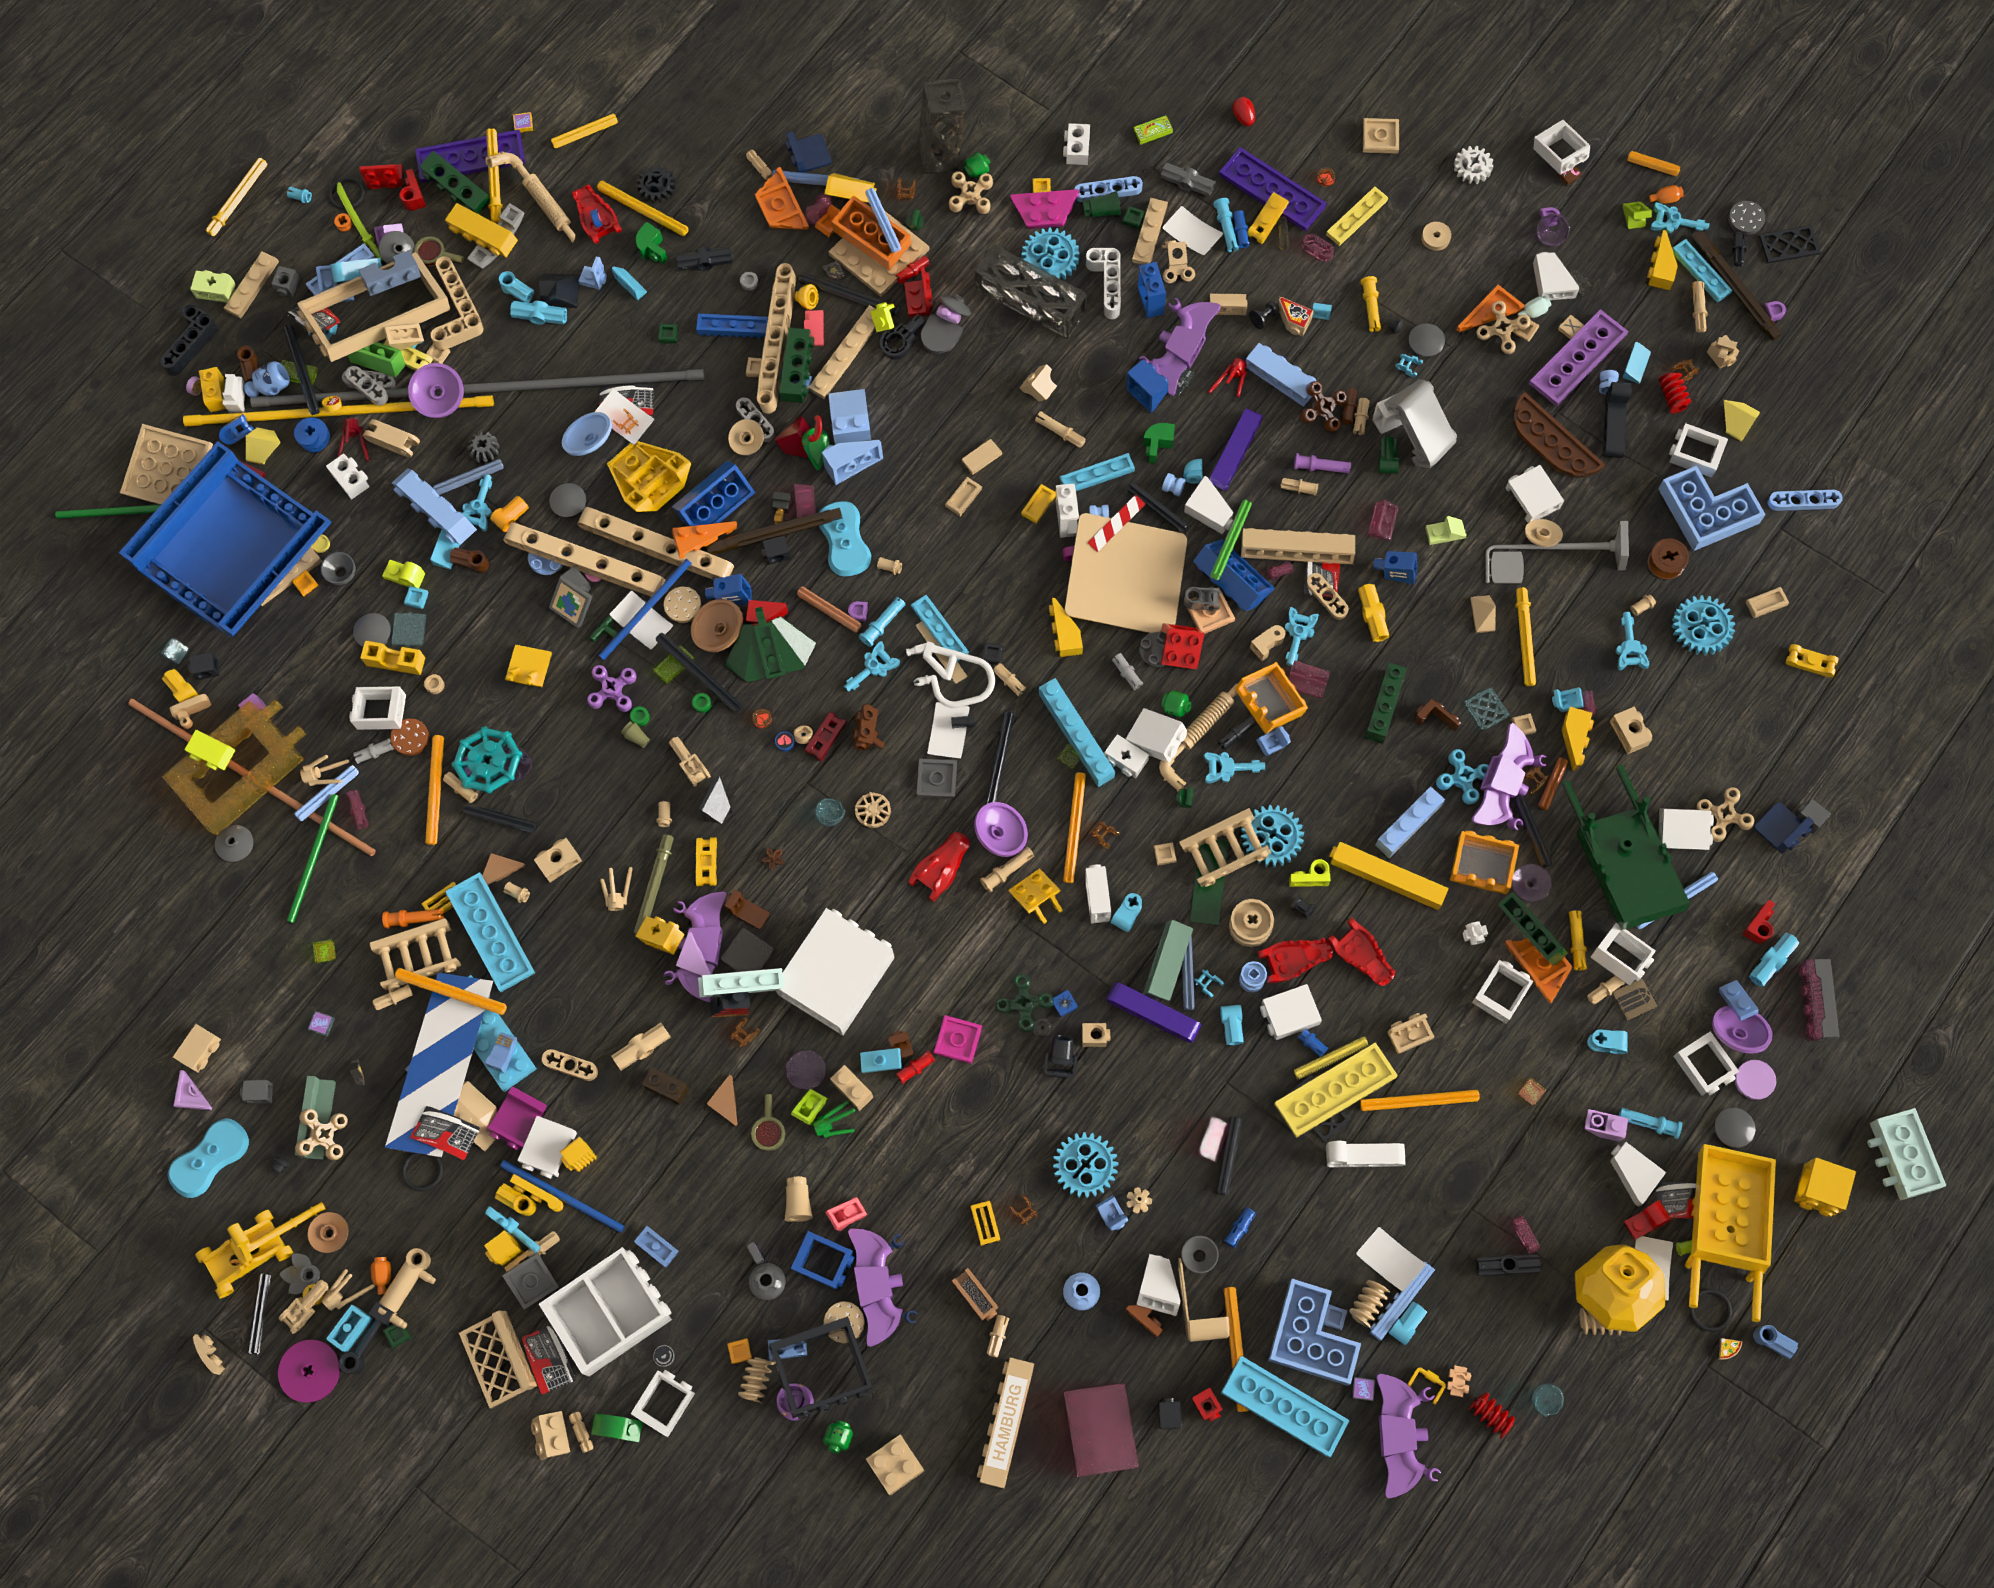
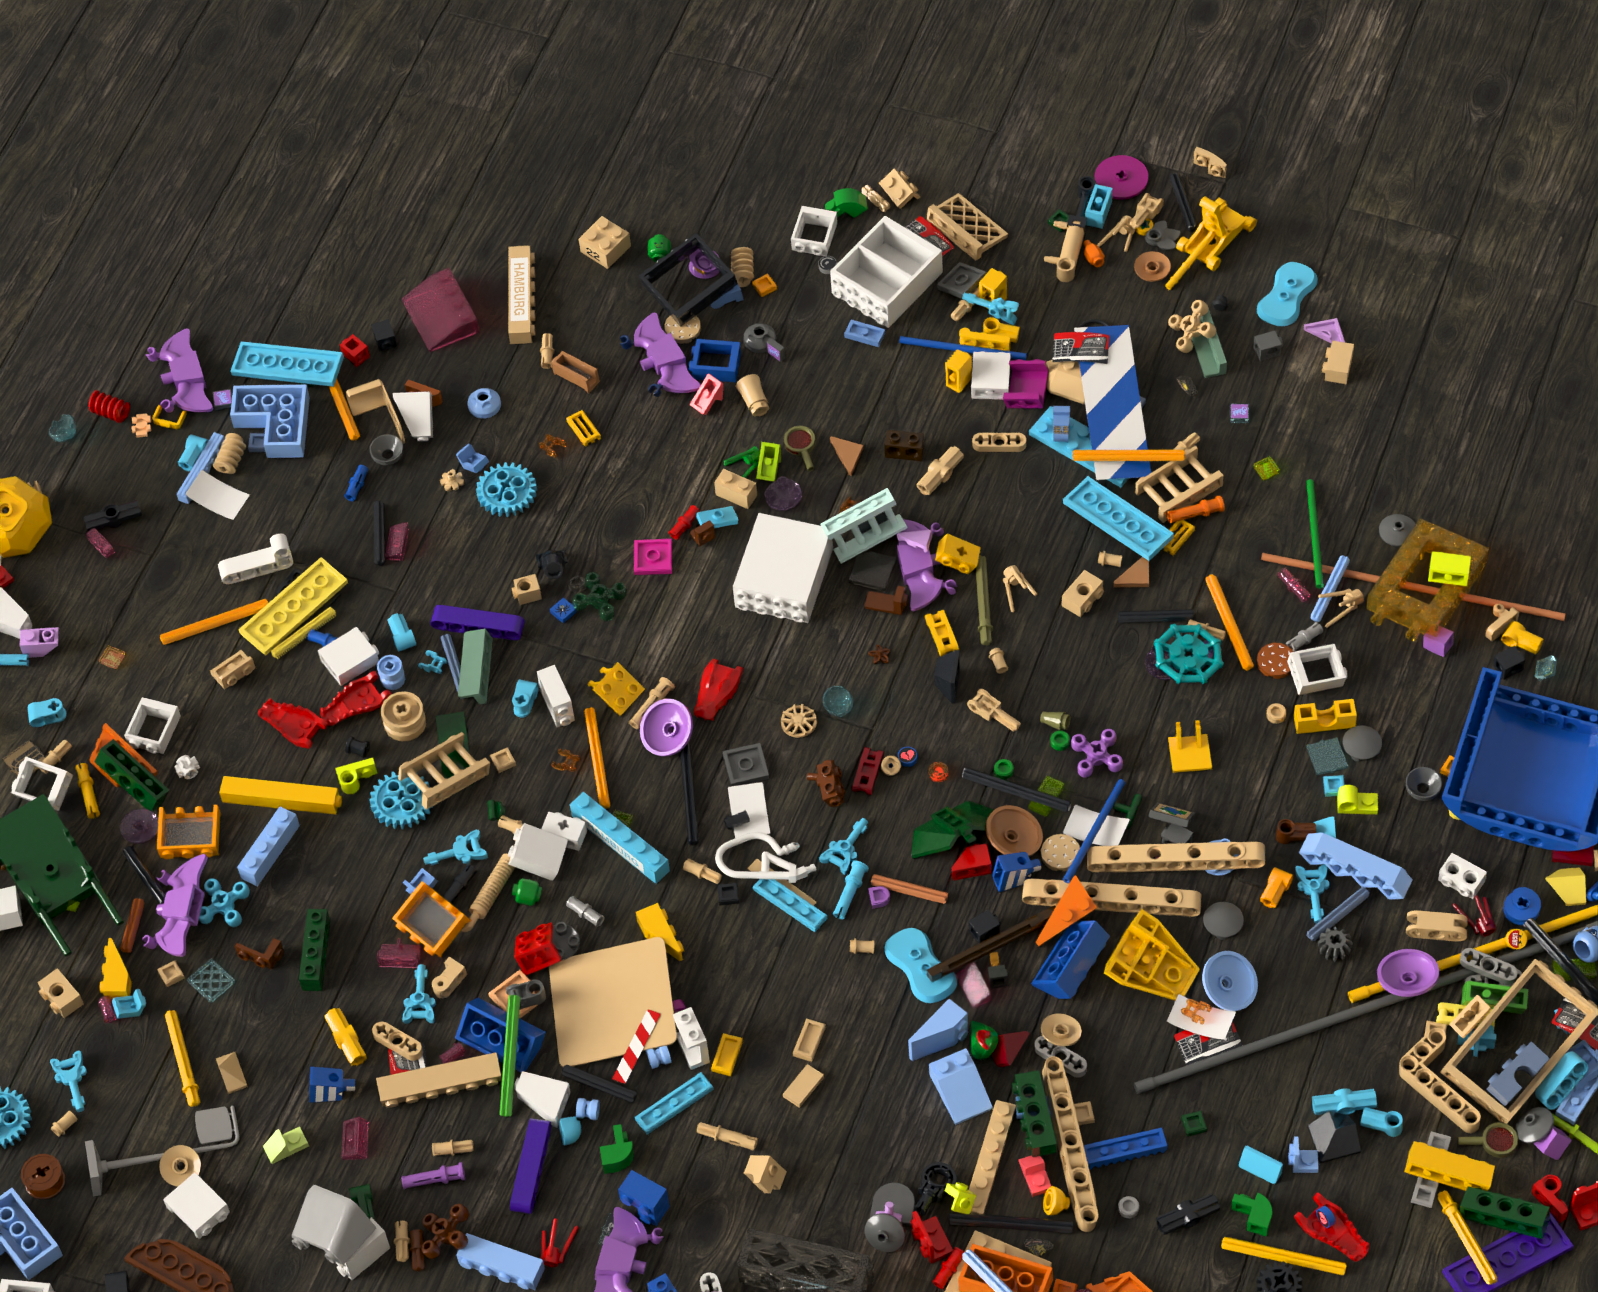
camera: 165 degrees right, 15 degrees down
tan piece [486,151,575,243] -> none
clear orange piece [1522,767,1549,794] -> none

